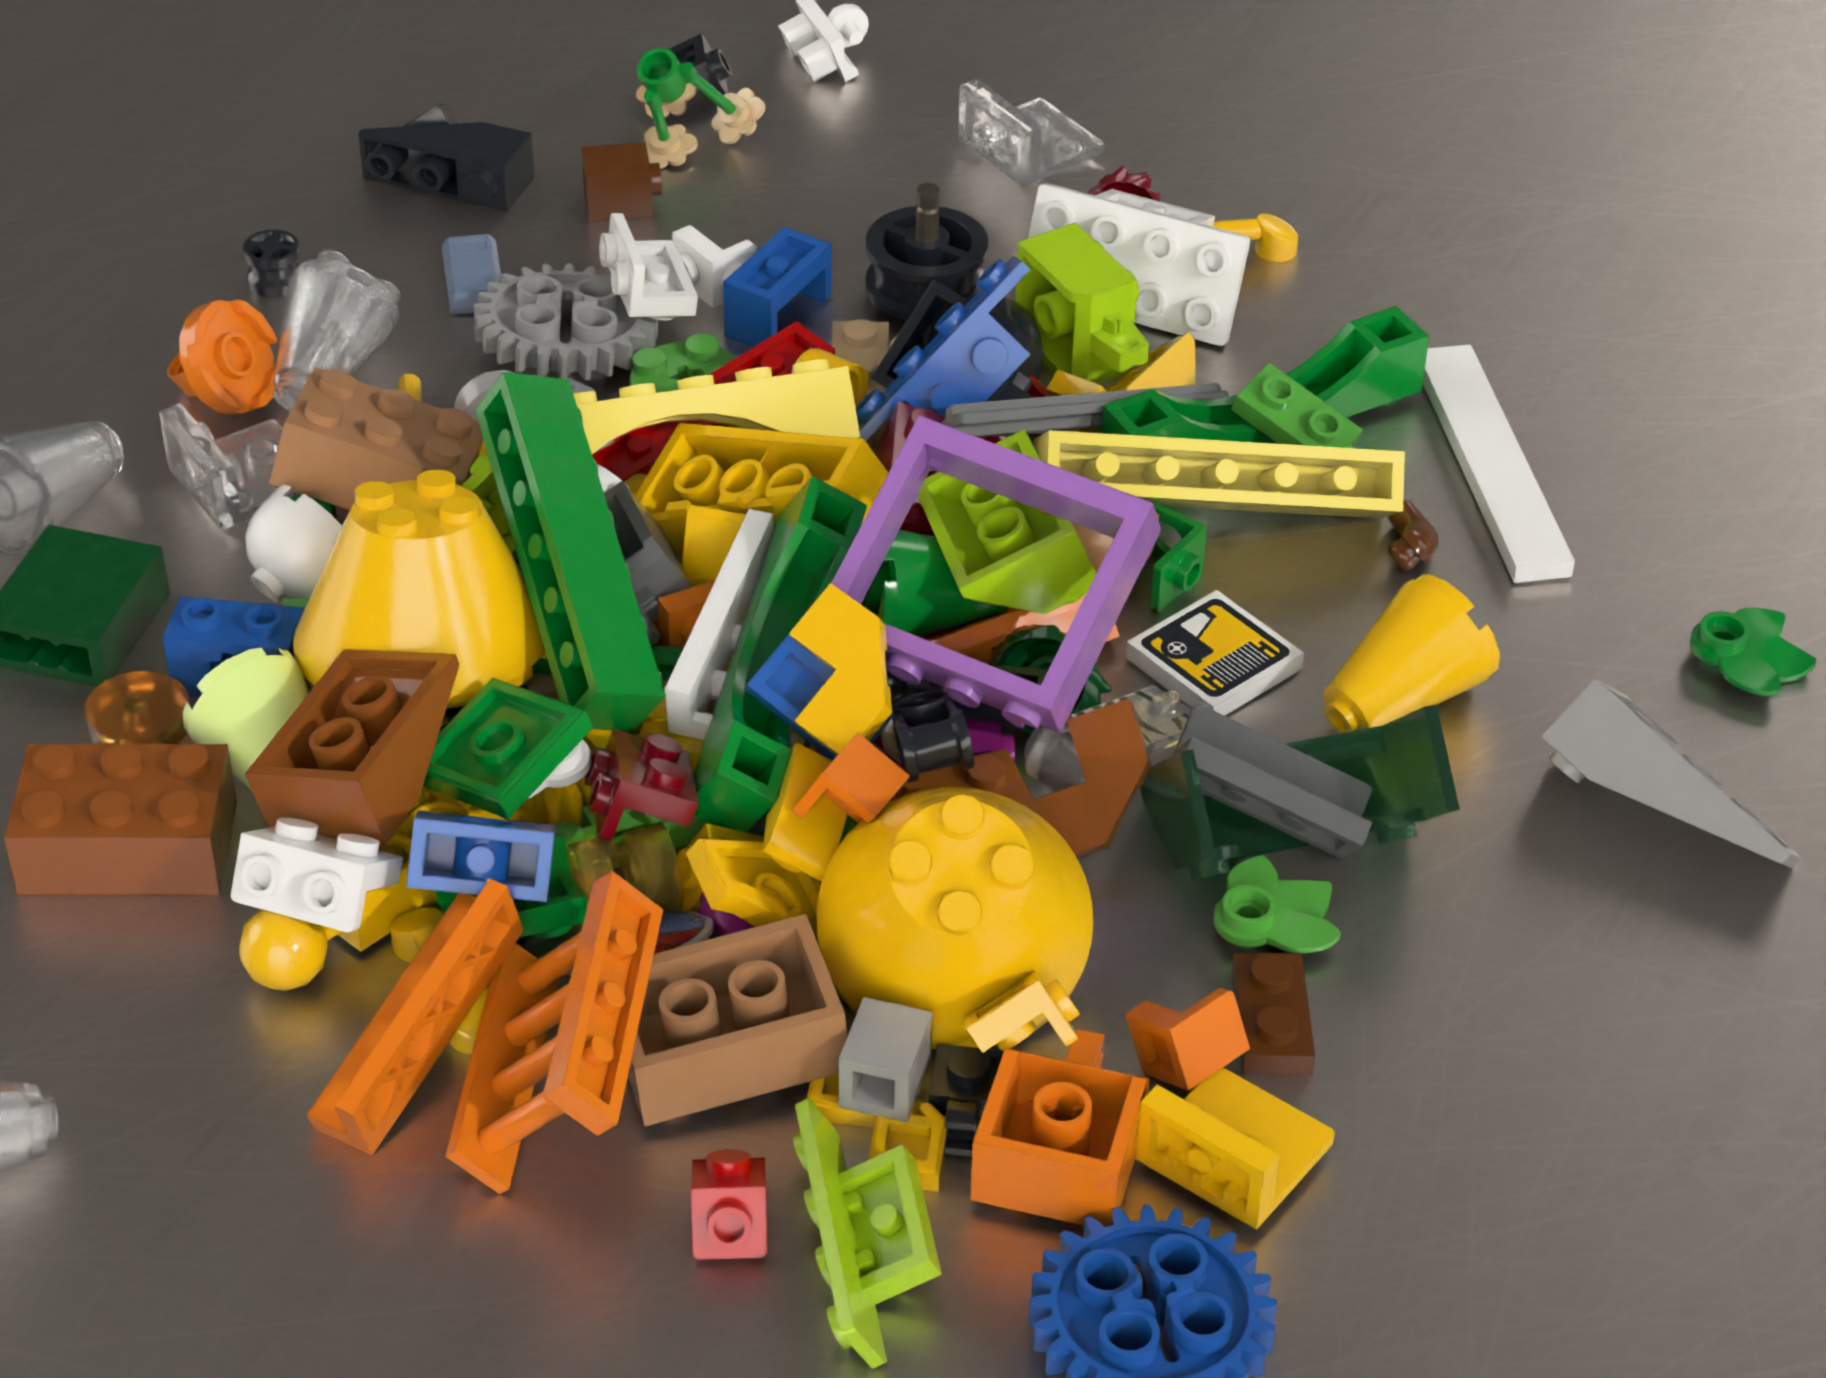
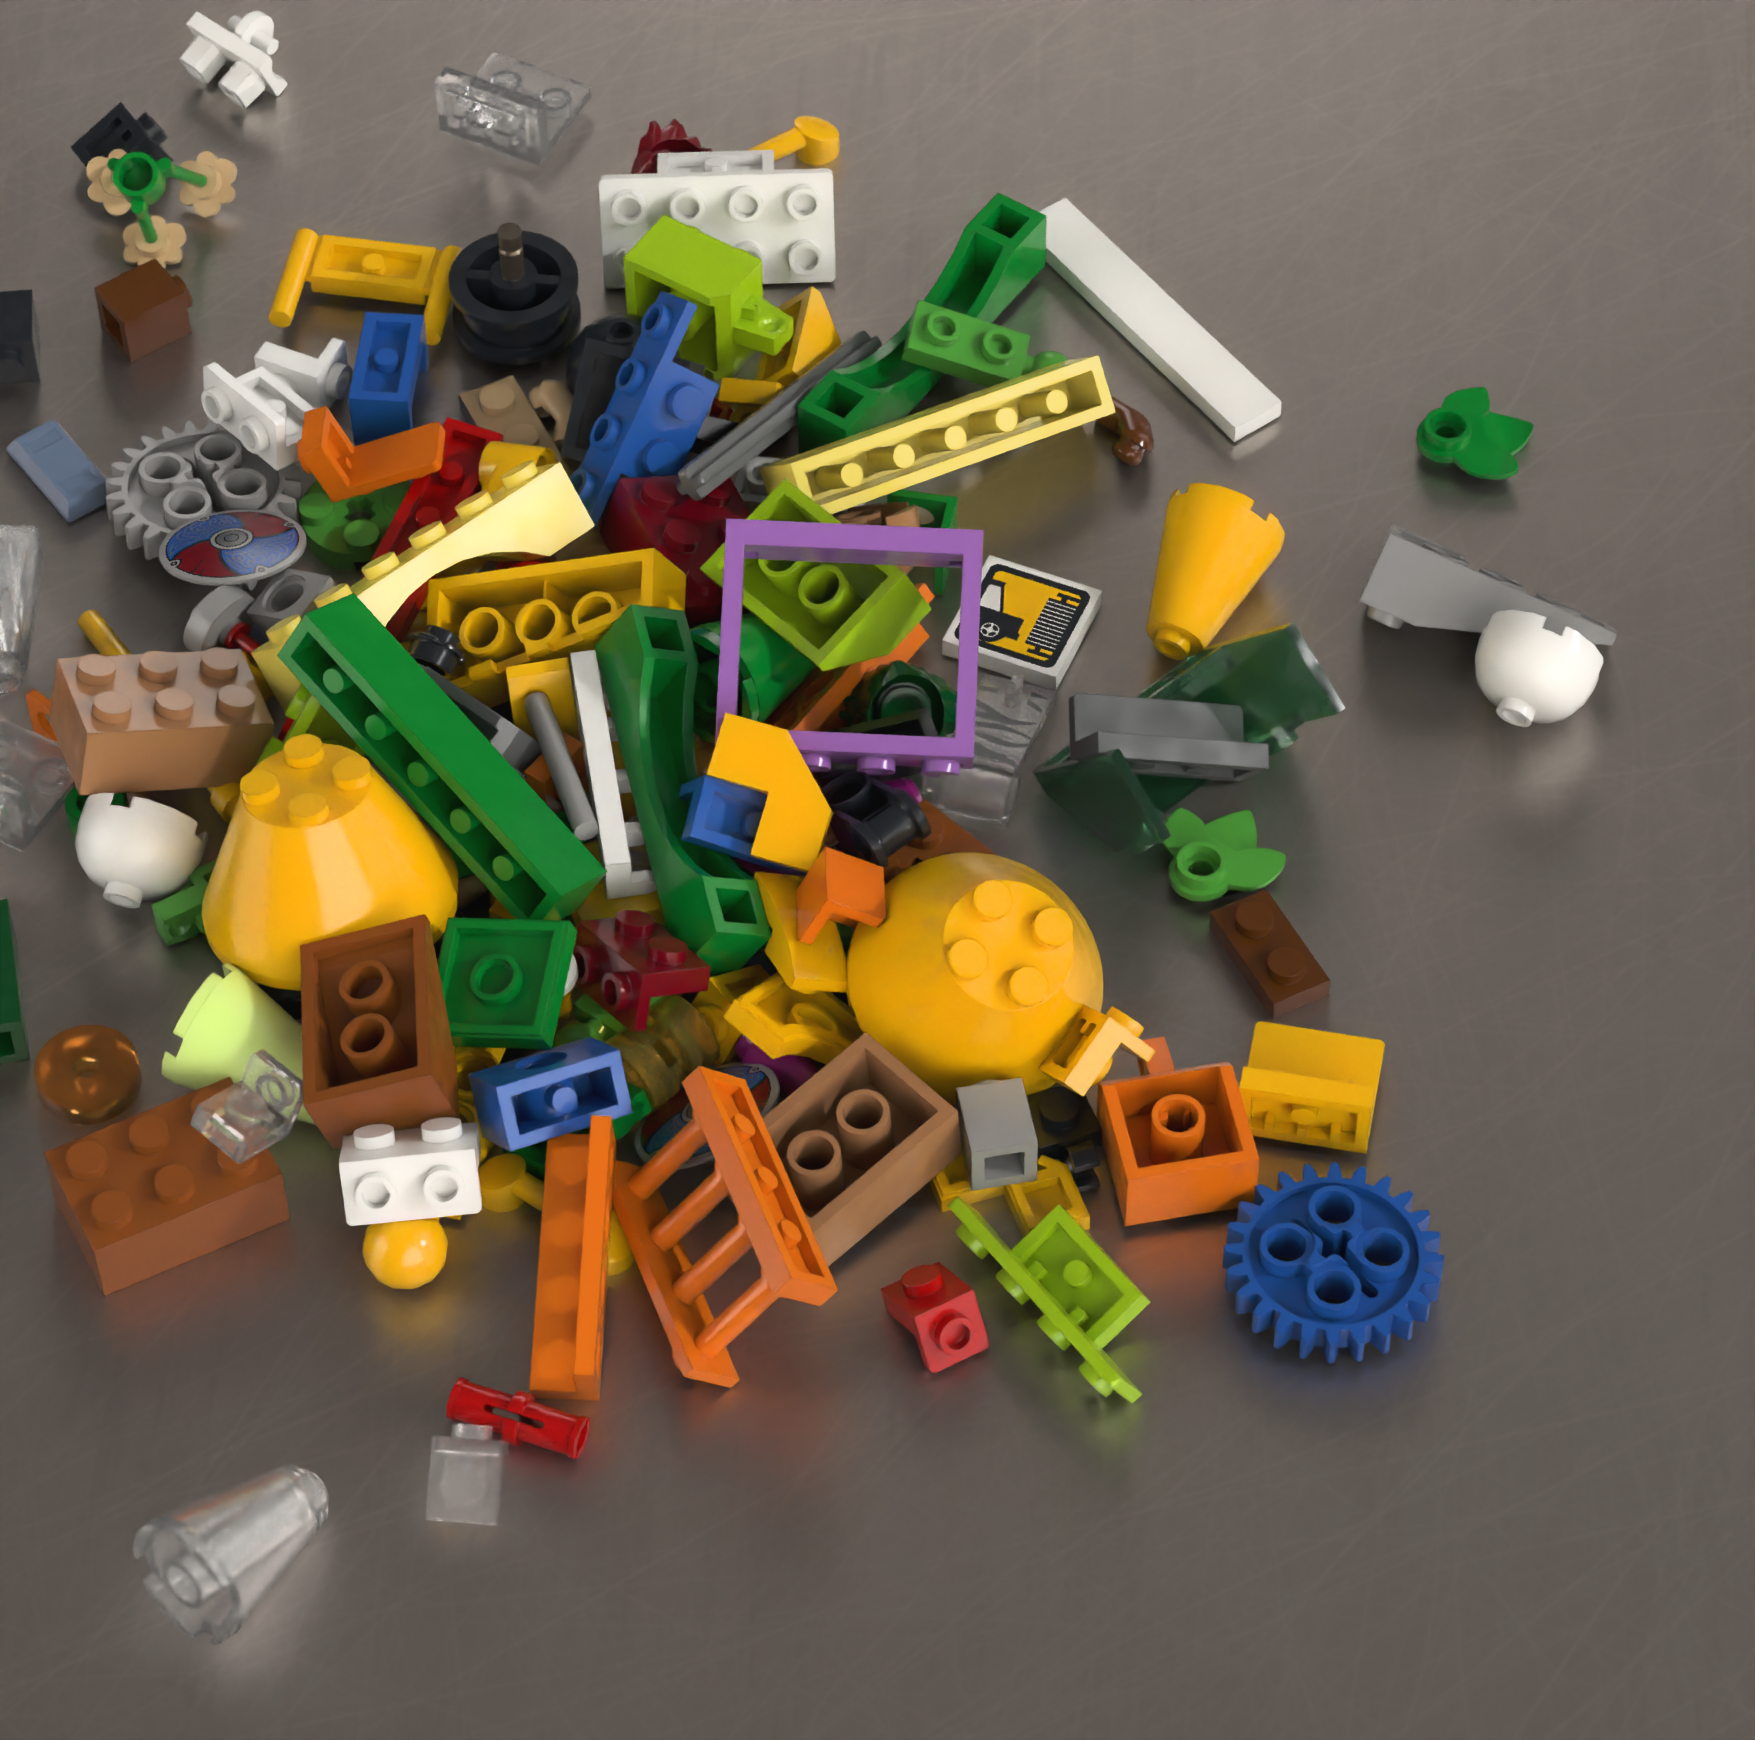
camera: 25 degrees left, 10 degrees up
blue brick [162,596,304,697] -> none
dark orange tile [1034,699,1153,859] -> none
orange panel [1125,988,1250,1091] -> none
none -> shield [159,509,307,593]
none -> clear bracket [190,1049,303,1164]
none -> yellow plate [268,228,462,345]
none -> orange bracket [297,406,445,503]
none -> black plate [407,625,465,679]
none -> clear bracket [426,1423,509,1525]
none -> red pin [446,1377,590,1459]
none -> light grey bar [524,692,599,841]
none -> white cylinder [1475,610,1604,727]

